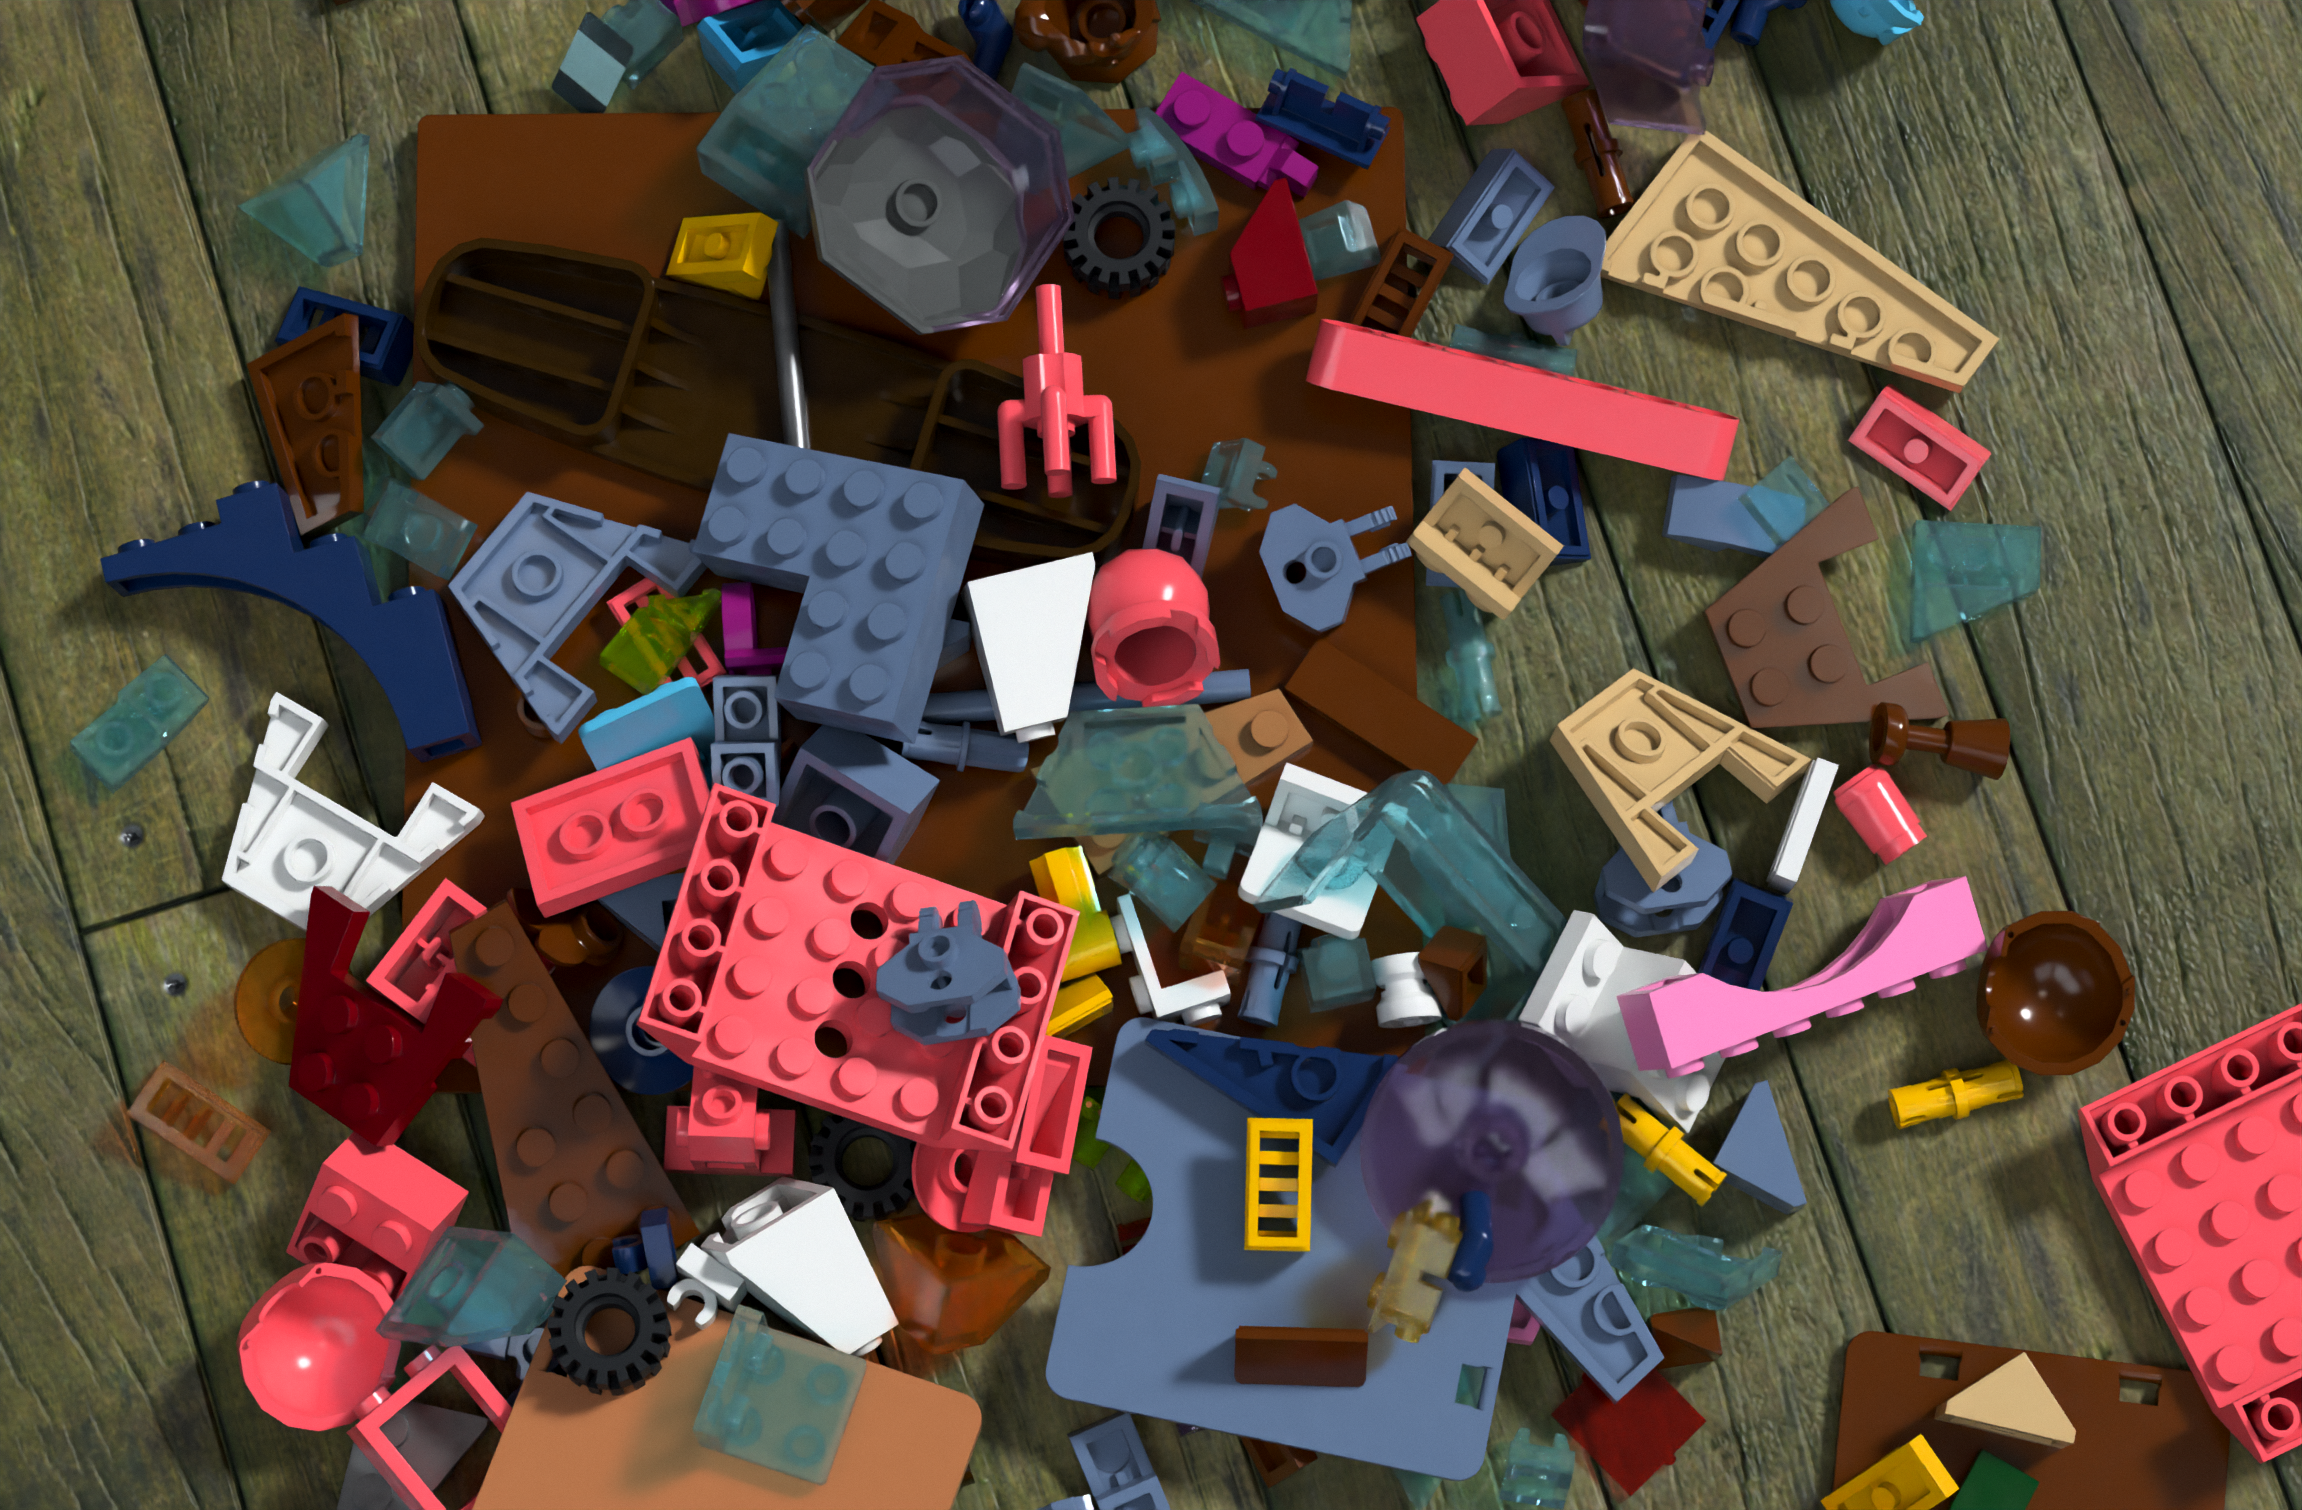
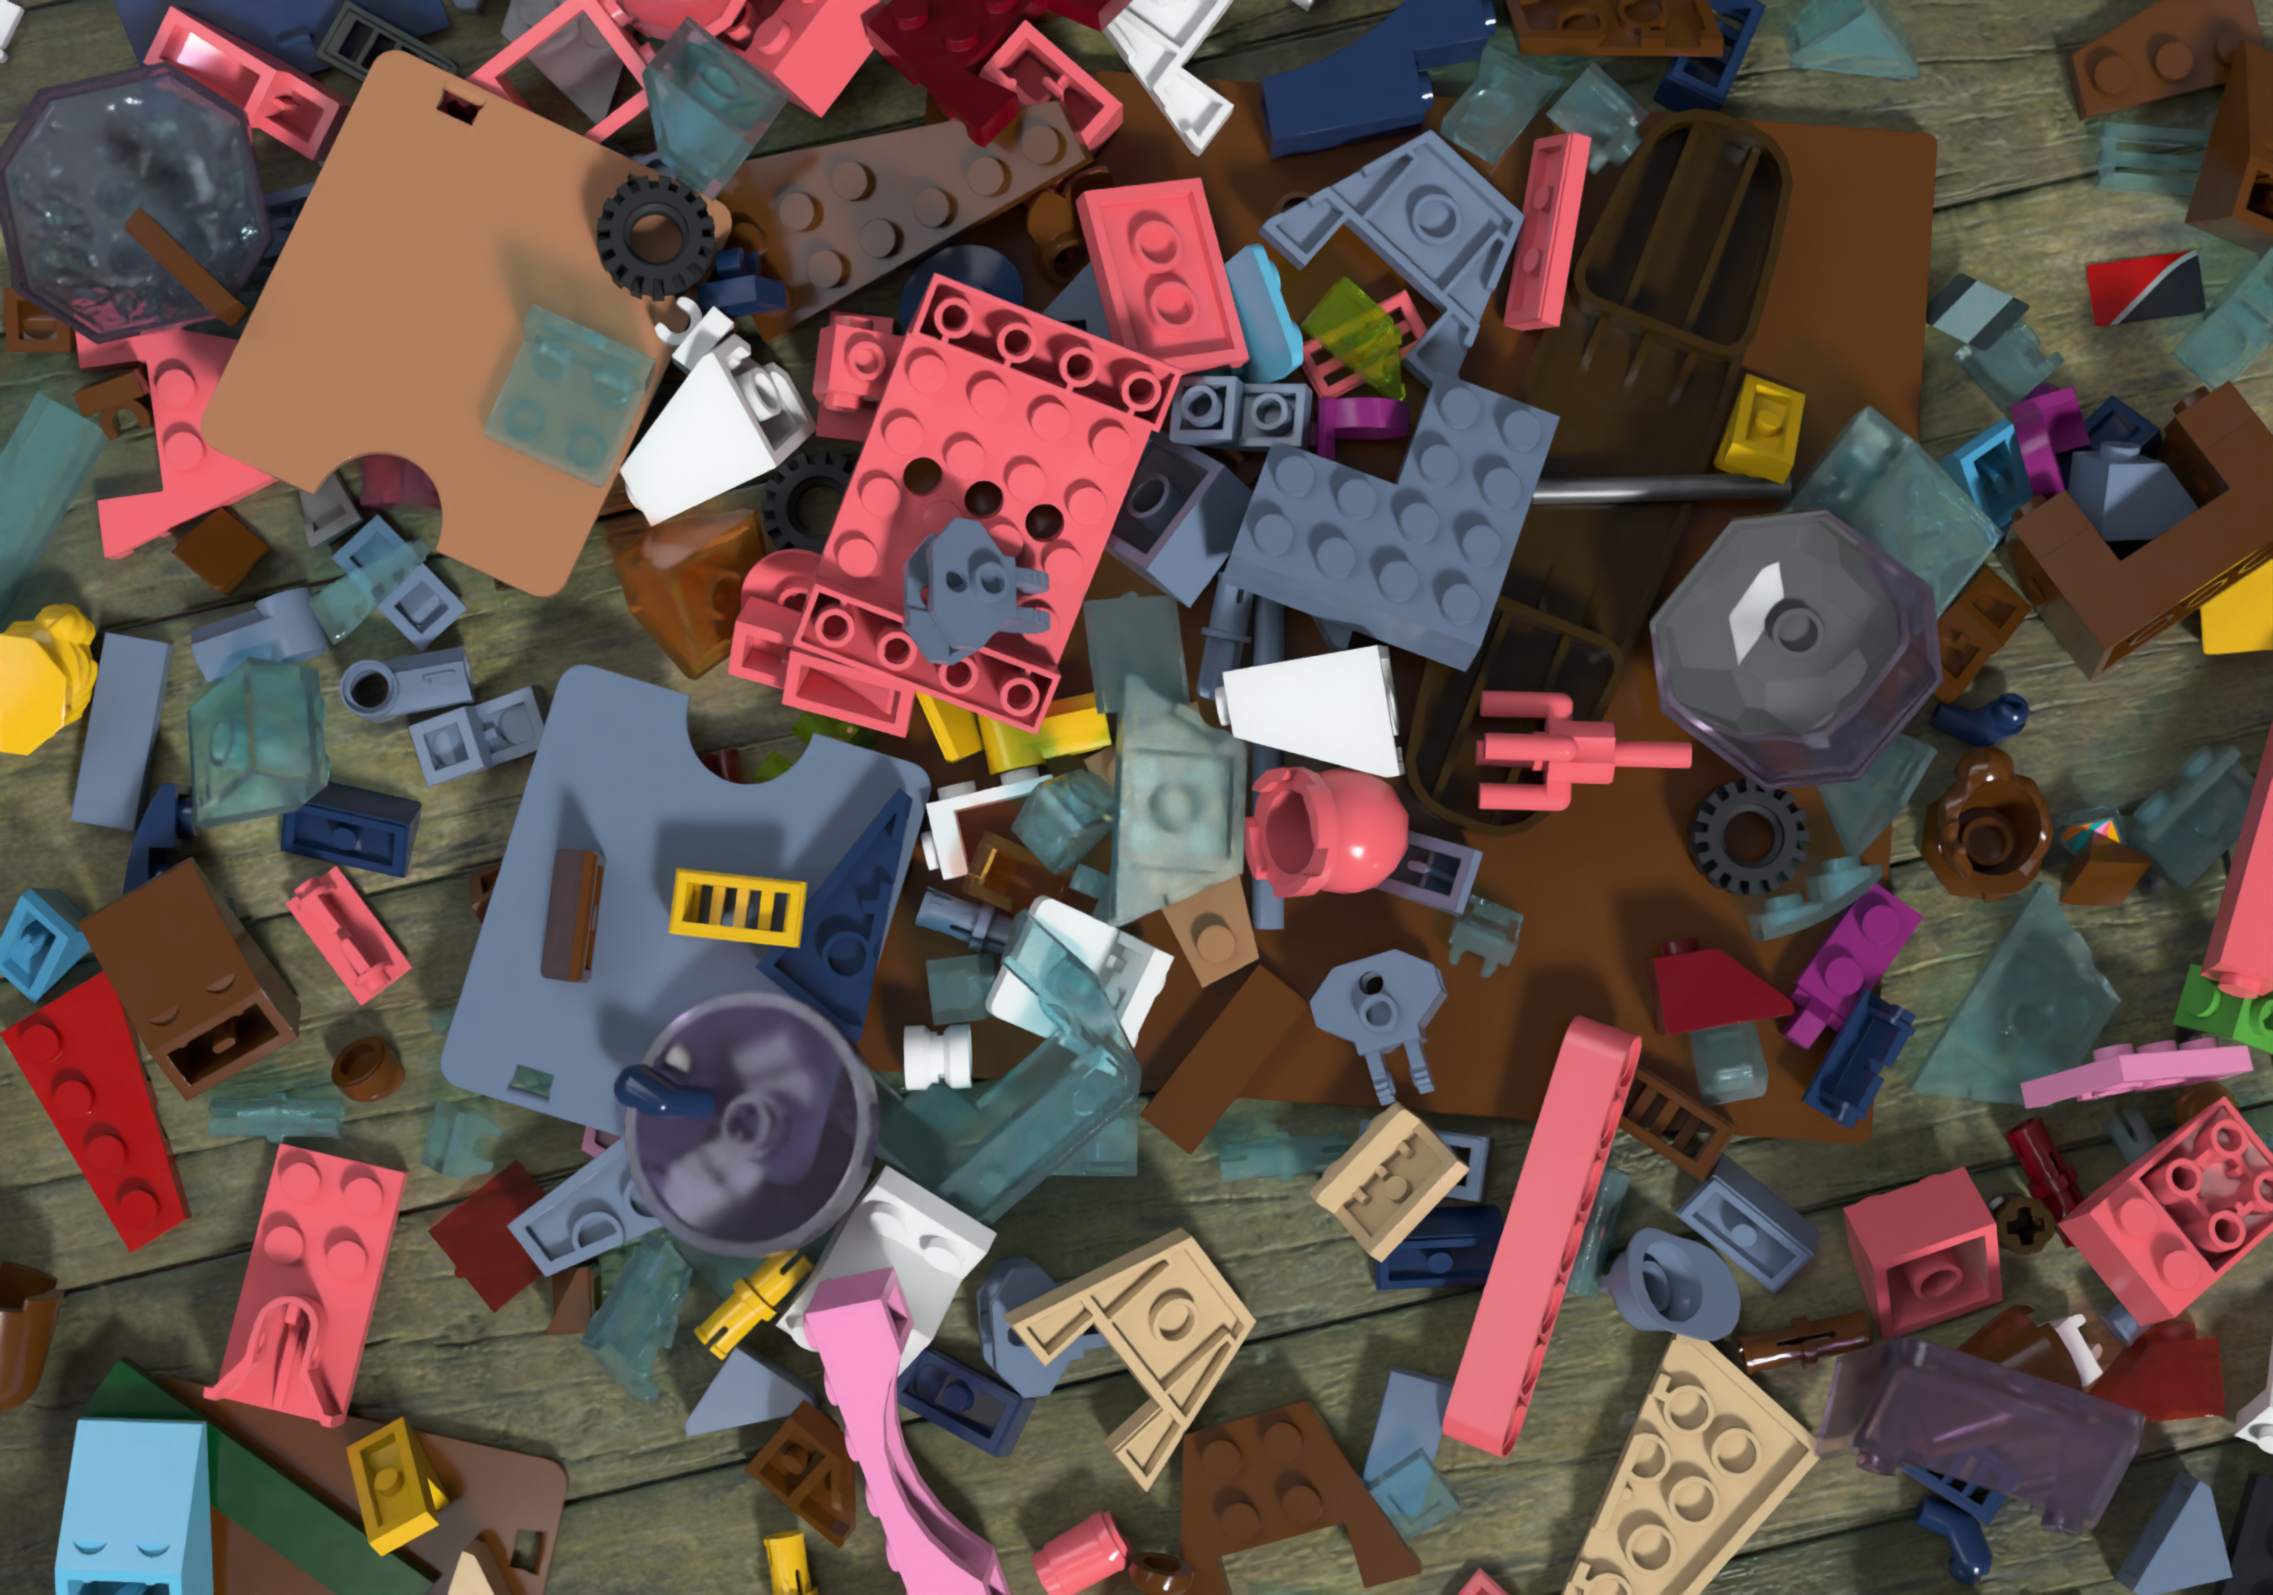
camera: 90 degrees right, 10 degrees up
clear yellow hinge [1367,1199,1463,1343] -> none
reddish brown slope [1418,926,1487,1022] -> none
white tile [1766,758,1839,894] -> none
none -> reddish brown wing [744,1400,856,1548]
none -> clear light blue piece [1082,591,1190,717]
none -> coral tile [1503,132,1592,331]

